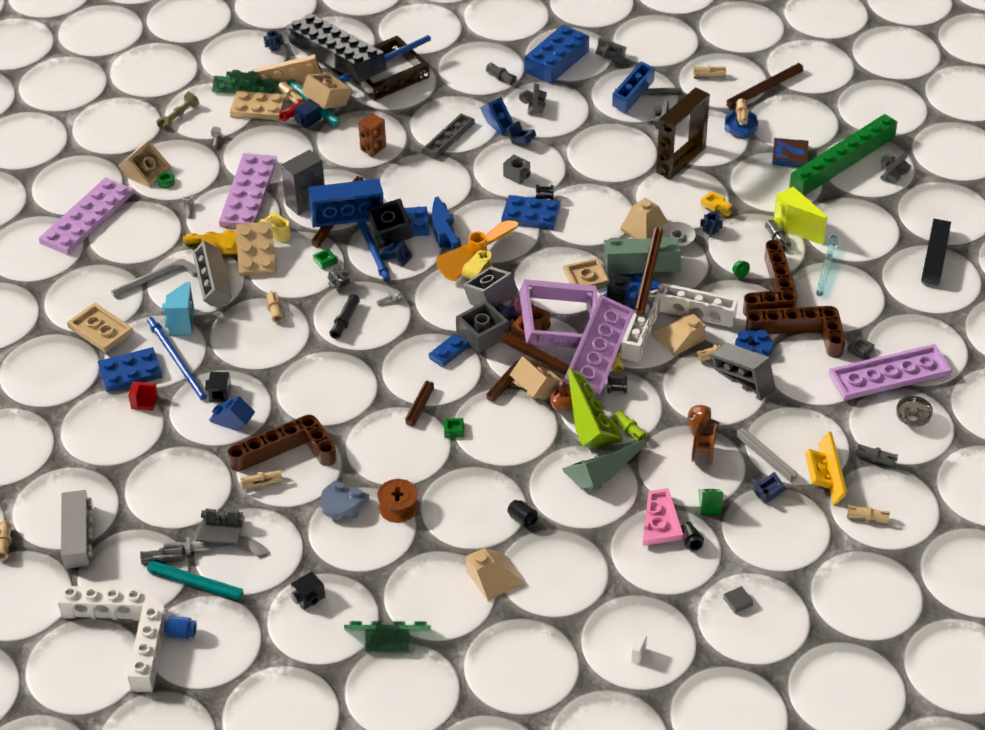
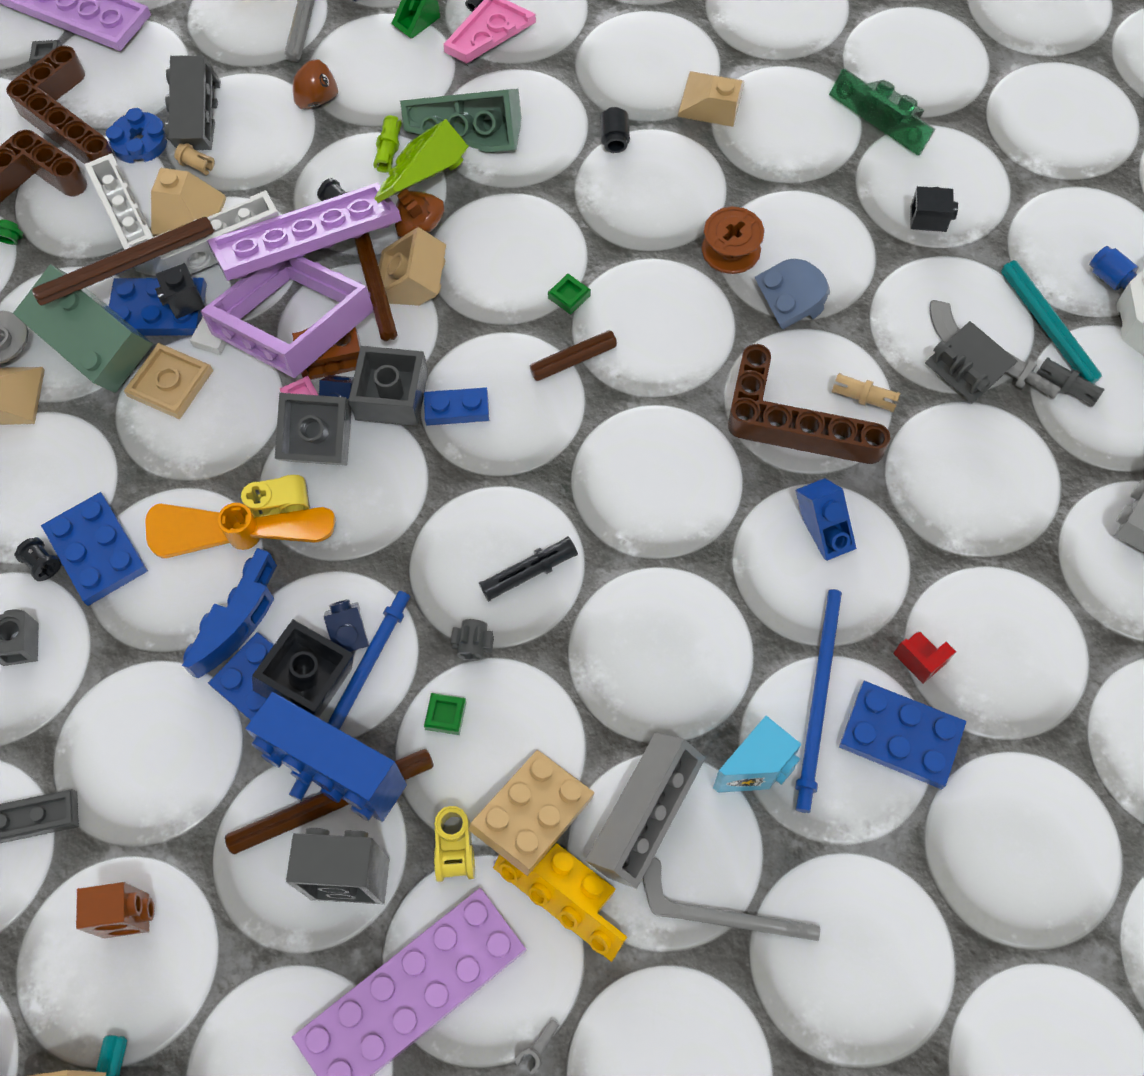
camera: 135 degrees left, 20 degrees up
tan plate [67,303,134,353] -> none
black brick [205,372,231,402] -> none
tan axle [266,291,284,323] -> none
light grey hand [376,289,403,305] -> none
reddish brown axle [486,360,519,402] -> none
dark orange piece [691,423,717,465] -> none

